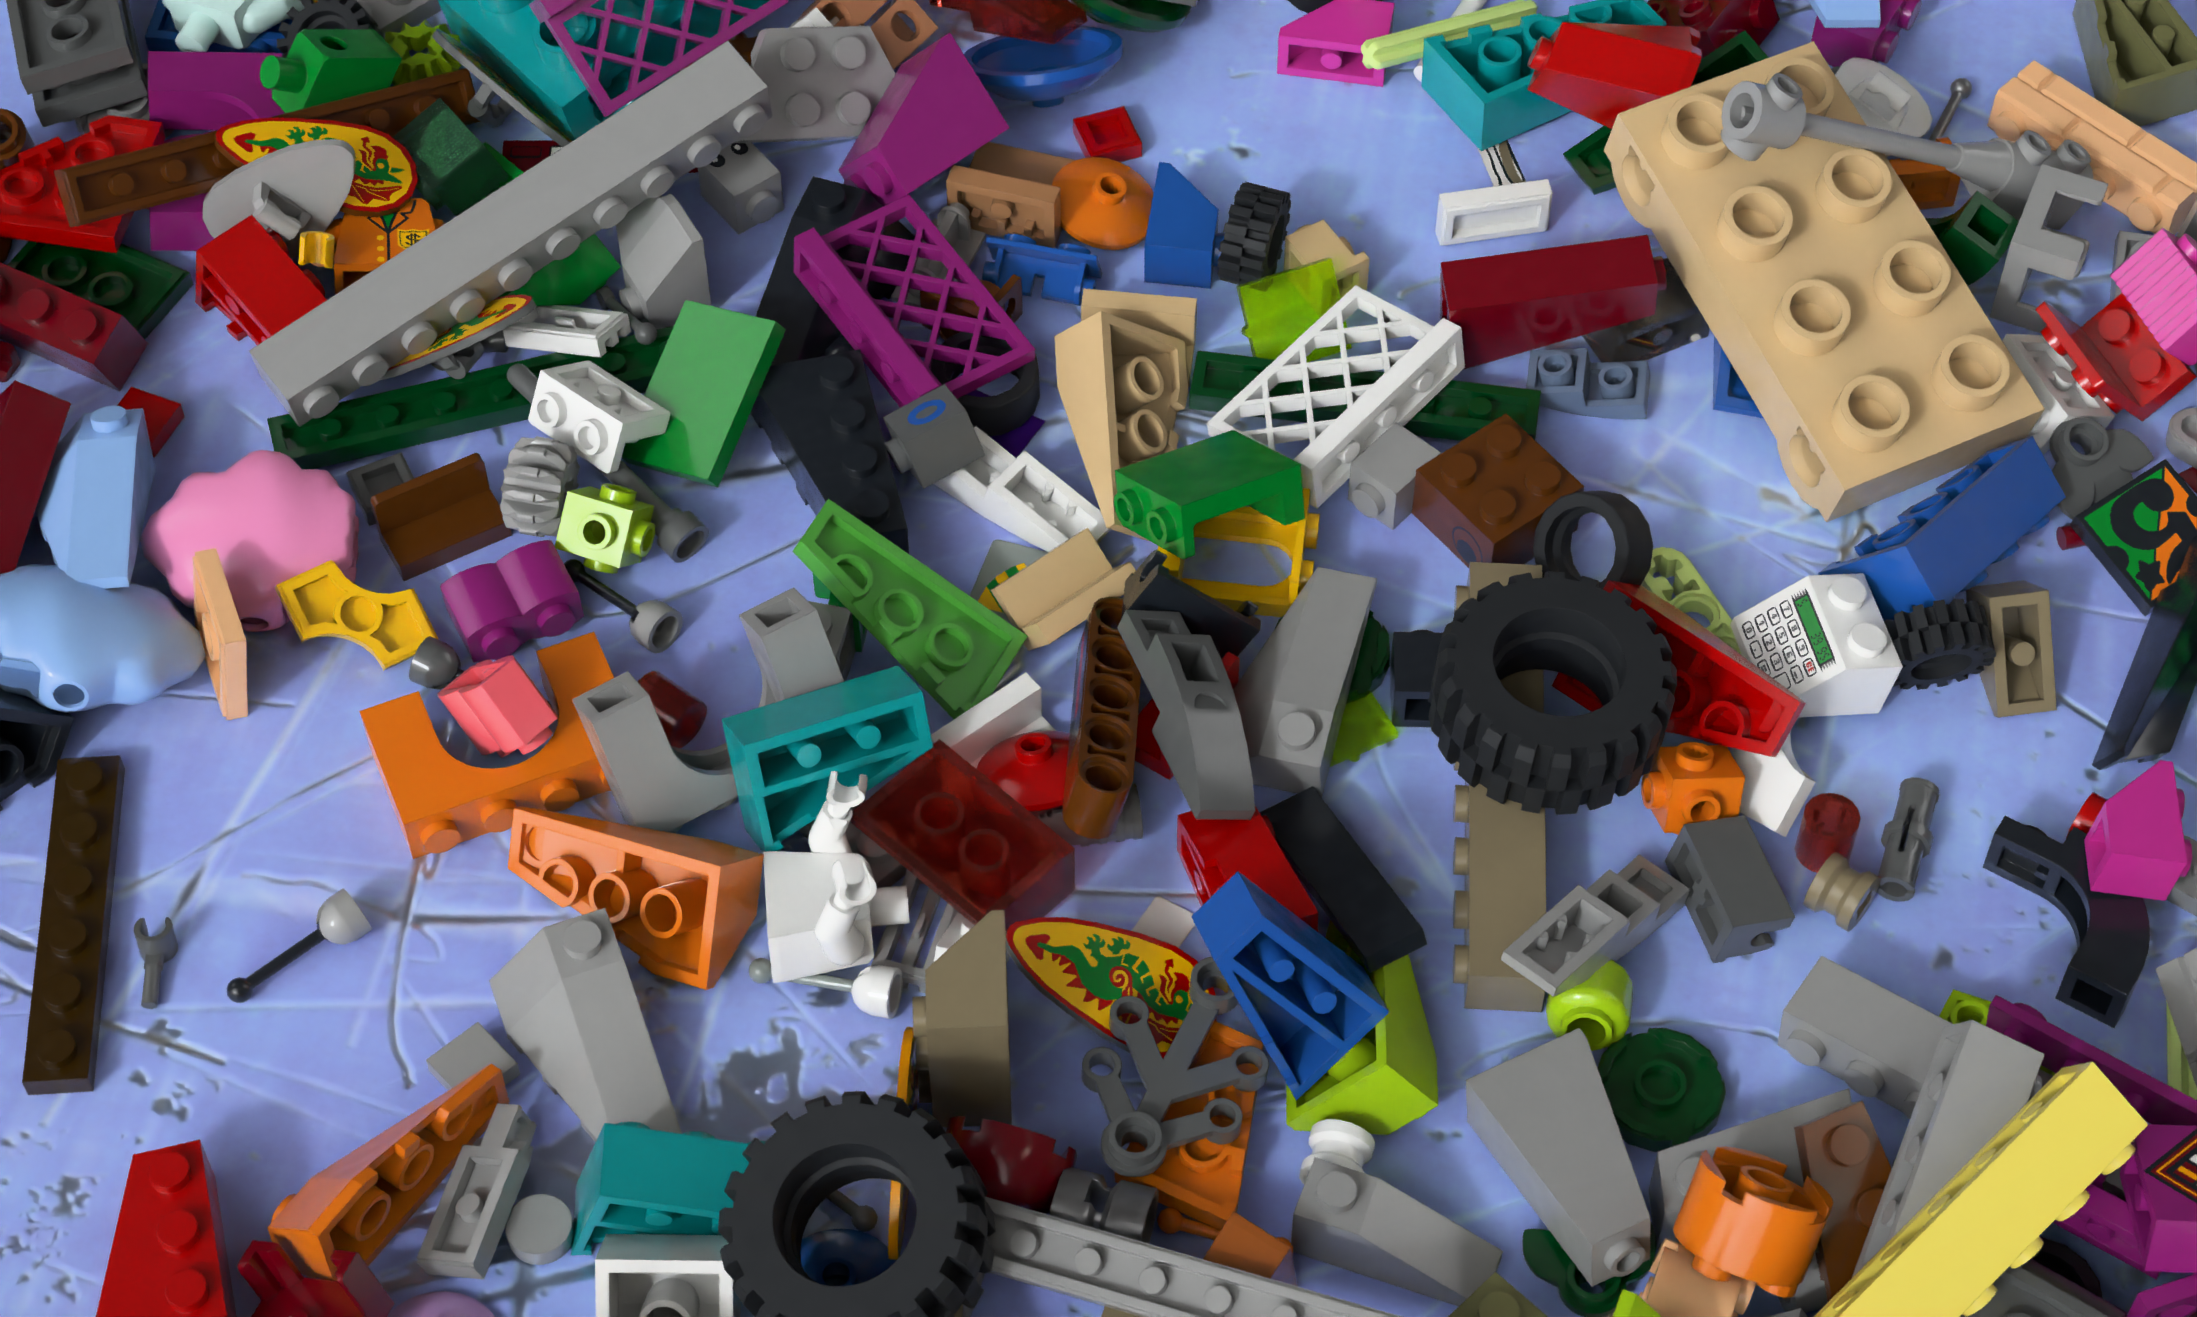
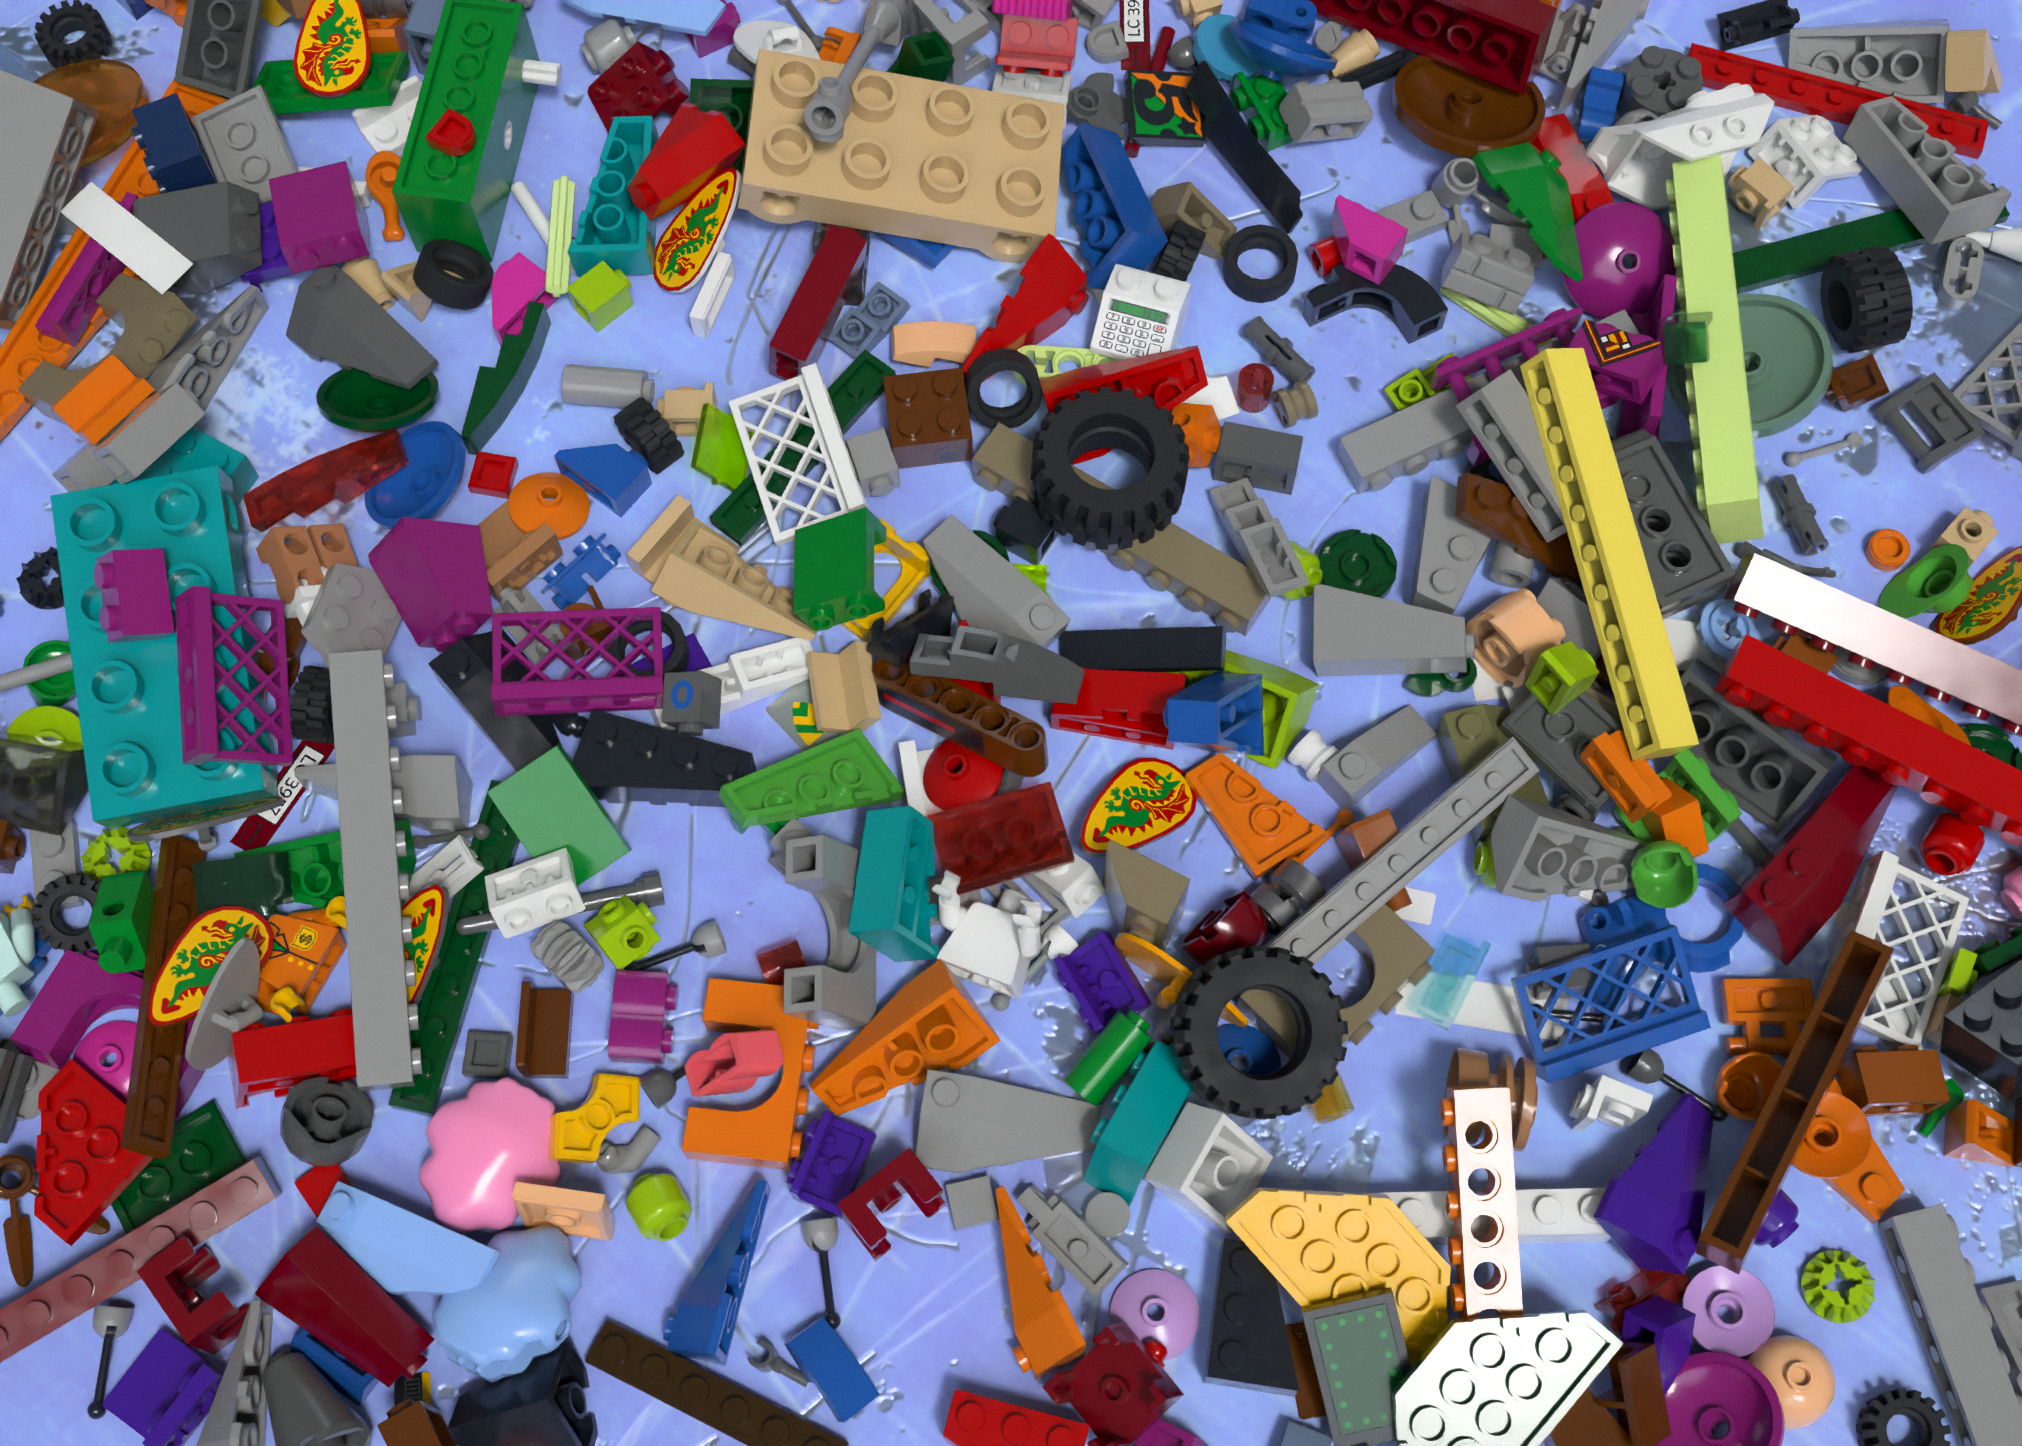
camera: 60 degrees left, 15 degrees up
dark grey plant [1081,957,1269,1177] -> none
white sticker [1132,896,1195,948] -> none
orange brick [1673,1146,1833,1298] -> none
none -> dark grey cylinder [280,1077,374,1167]
none -> dark green slope [461,301,551,455]
none -> light grey brick [562,364,655,409]
none -> lime brick [568,260,633,333]
none -> light grey arm [596,1126,661,1174]
none -> lime head [625,1173,692,1242]
none -> shield [653,168,741,293]
none -> blue wedge [663,1179,771,1366]
none -> blue slope [784,1317,880,1422]
none -> dark purple bracket [786,1109,877,1219]
none -> dark red panel [837,1147,945,1262]
none -> light nougat slope [891,321,977,368]
none -> red wedge [962,233,1089,382]
none -> dark purple bracket [1054,931,1153,1033]
none -> green brick [1063,1009,1152,1107]
none -> black tyre [1222,224,1298,303]

